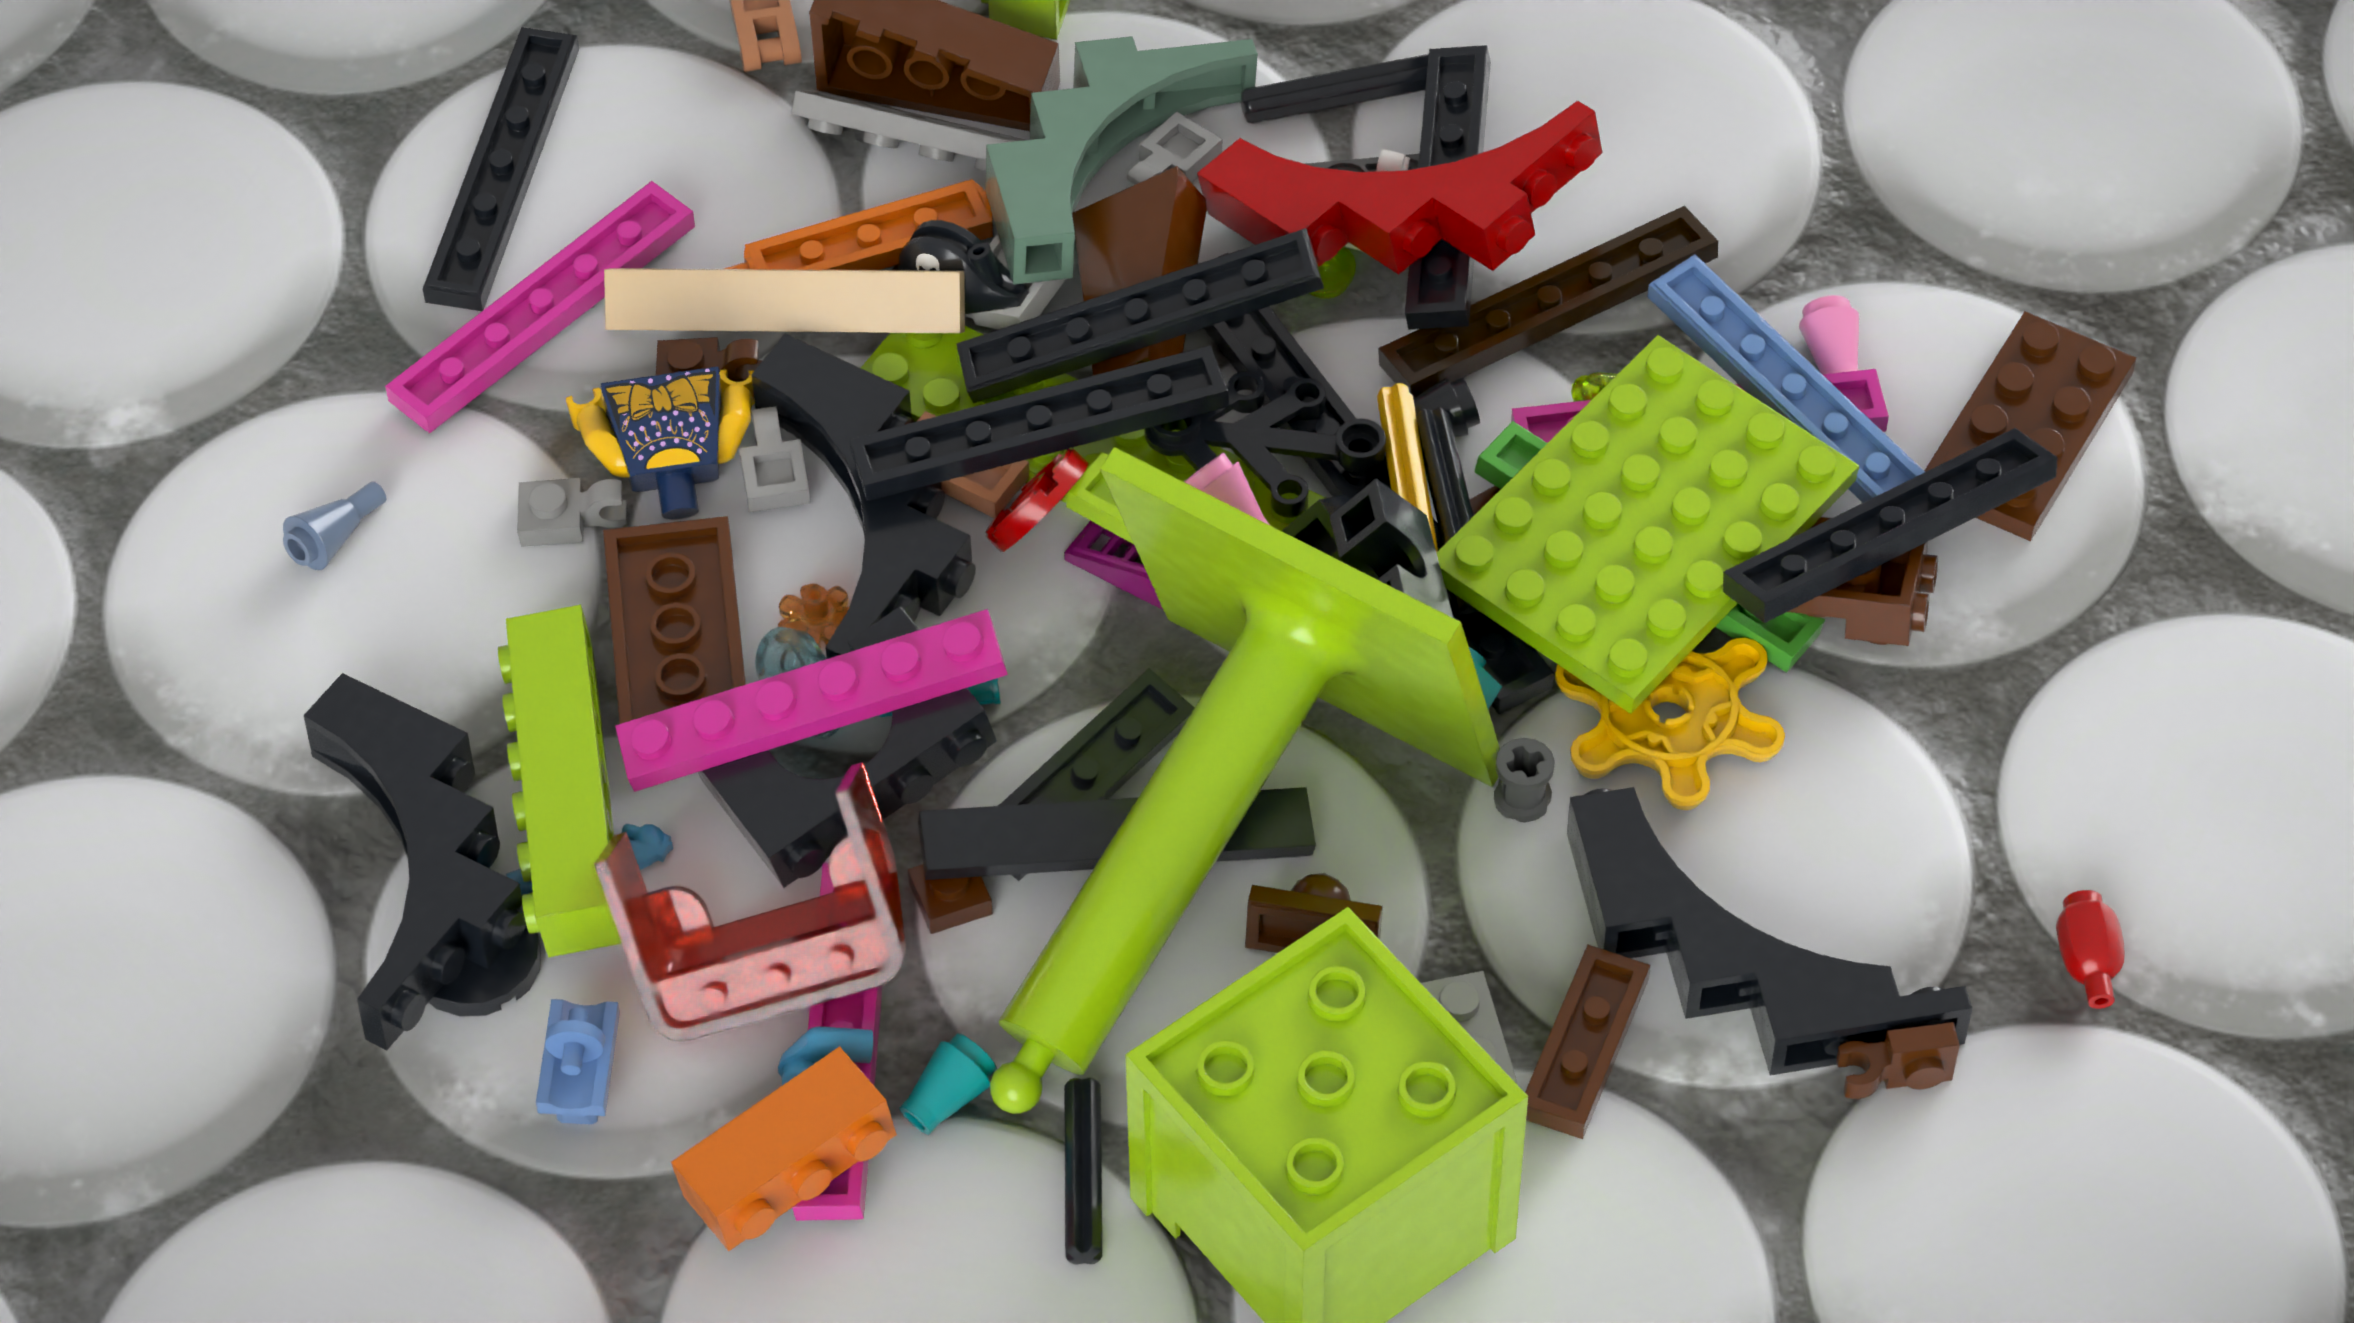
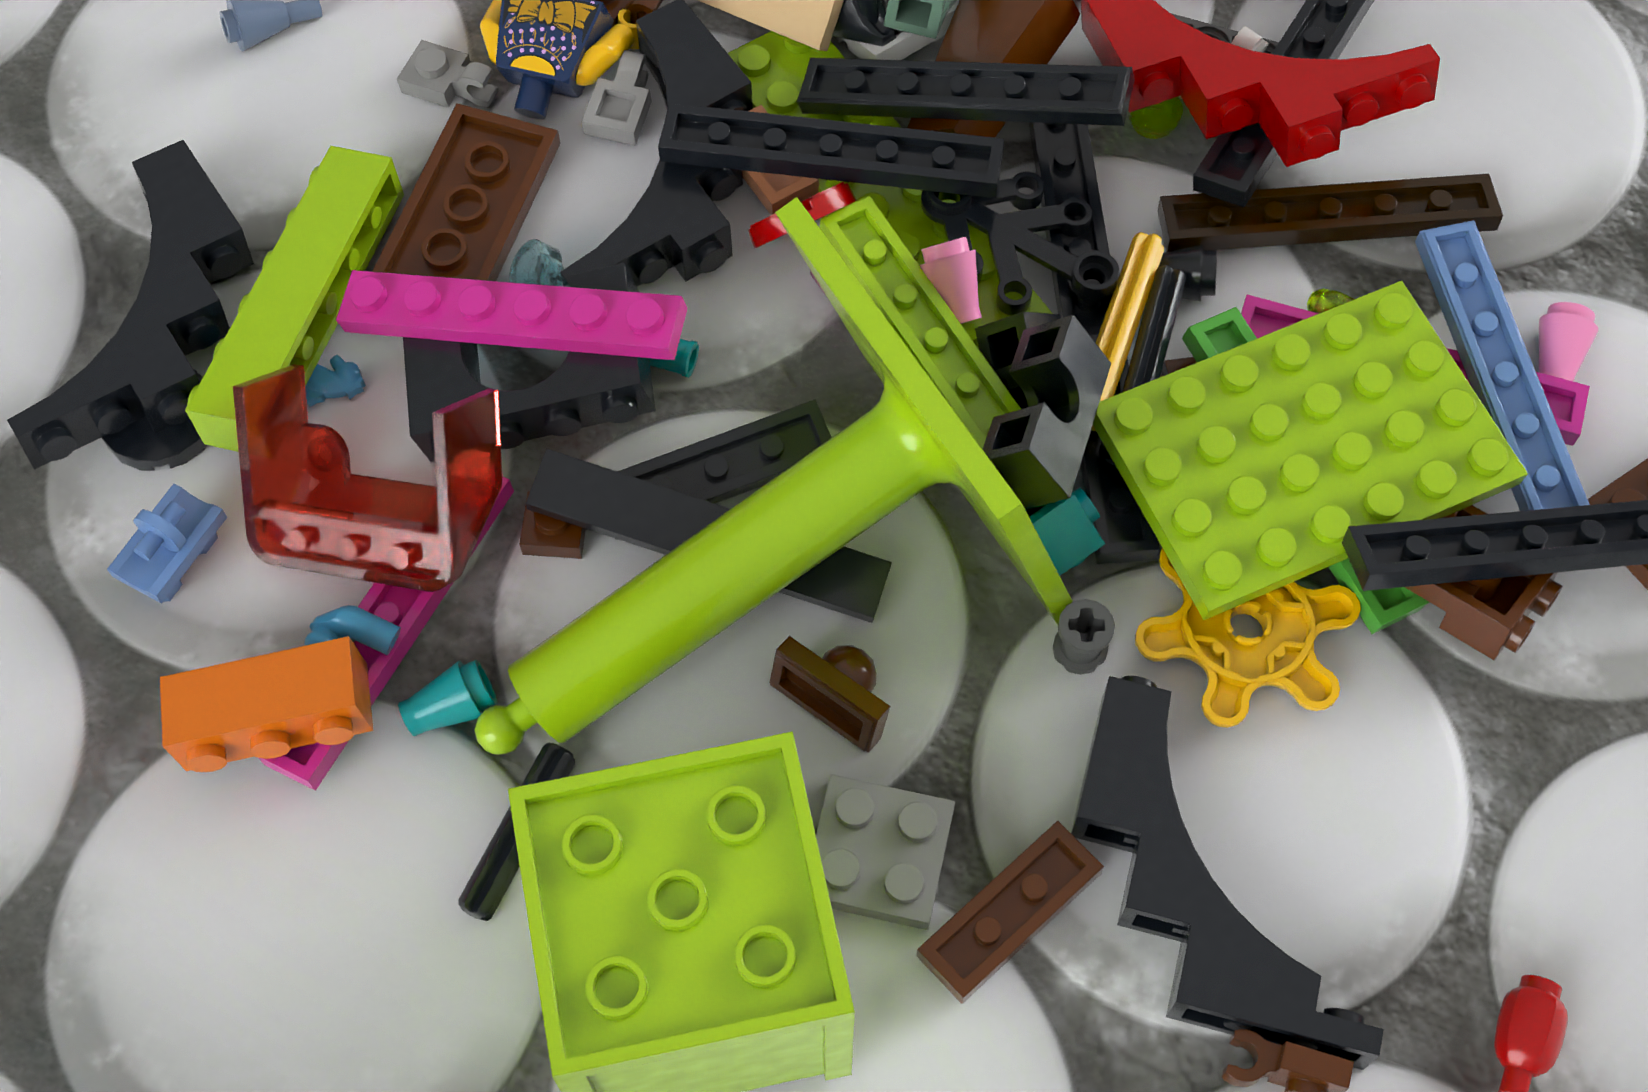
camera: 25 degrees right, 10 degrees up
clear orange plant [778,583,849,655] -> none

